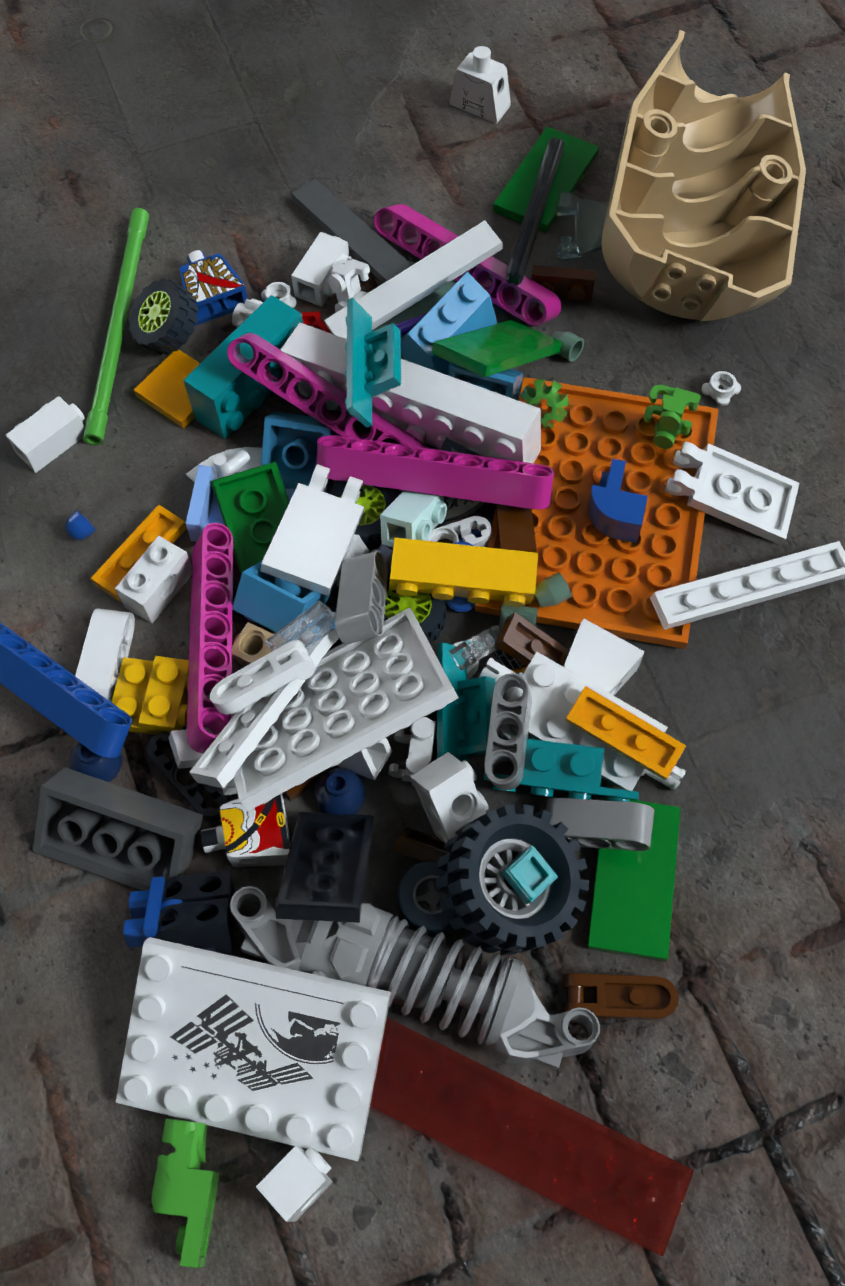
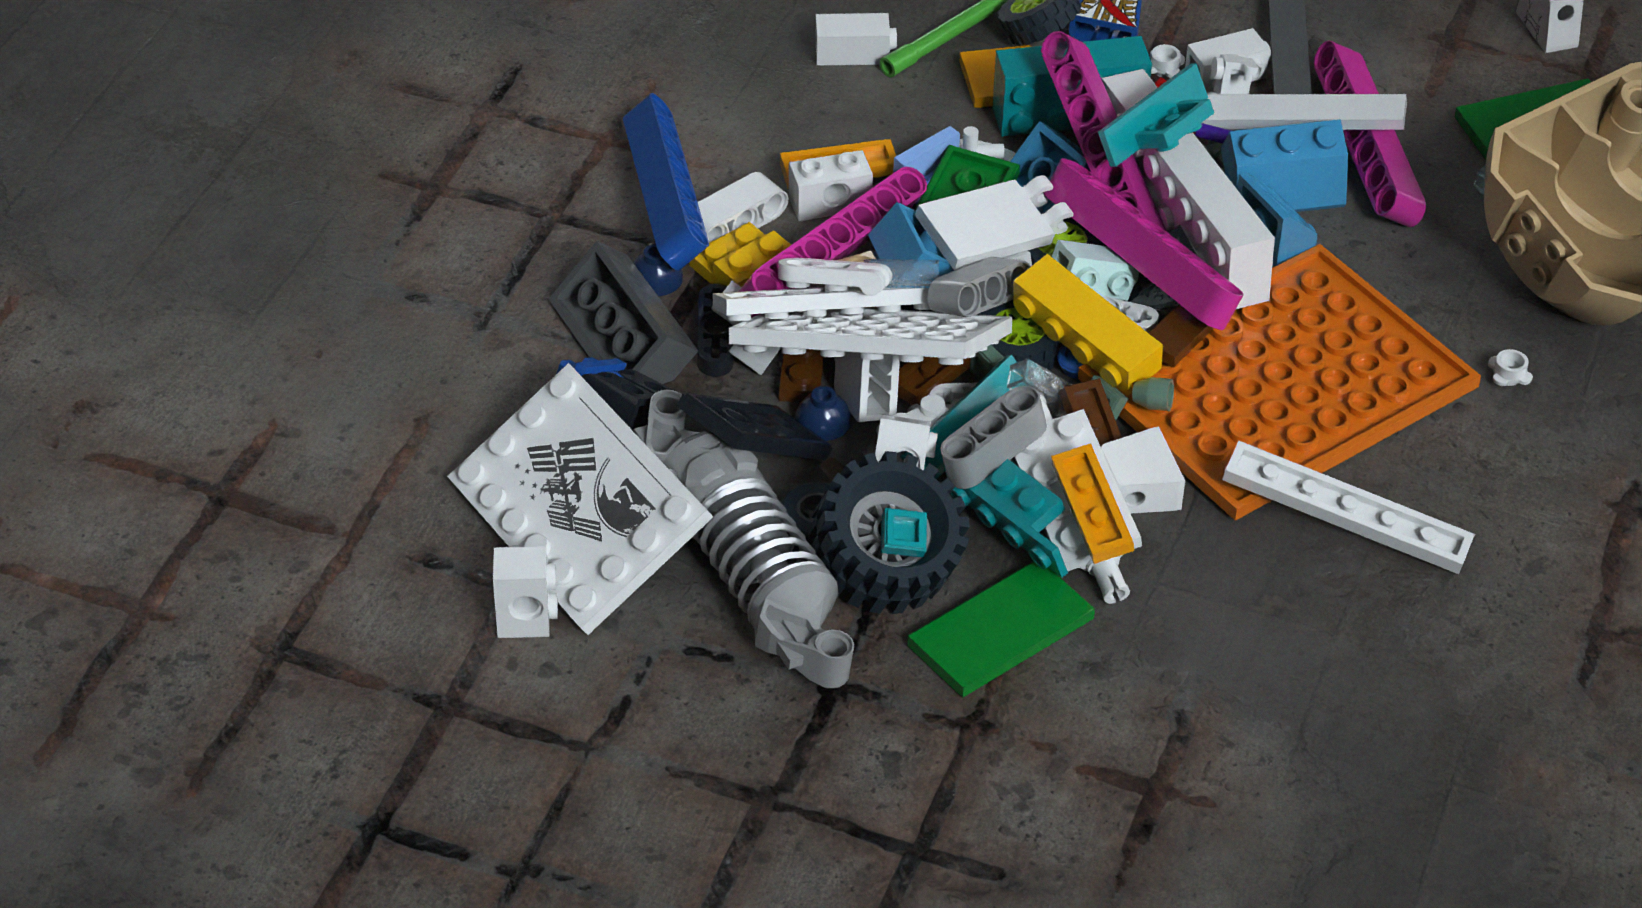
camera: 40 degrees right, 20 degrees down
blue hinge [66,510,96,540] -> none
bright green plate [152,1119,220,1268] -> none
torso [201,793,291,867] -> none
clear red plate [370,1017,694,1257] -> none
green tile [432,320,562,378] -> none
black axle [505,137,565,285] -> none
bright green piece [521,378,569,429] -> none
reddish brown plate [531,265,596,302] -> none
light grey beam [544,798,655,851] -> none
sand green hose [551,331,584,362] -> none
reddish brown plate [563,973,679,1020] -> none
blue brick [588,459,648,543] -> none
bright green piece [644,385,701,449] -> none
white tile [665,442,799,544] -> none

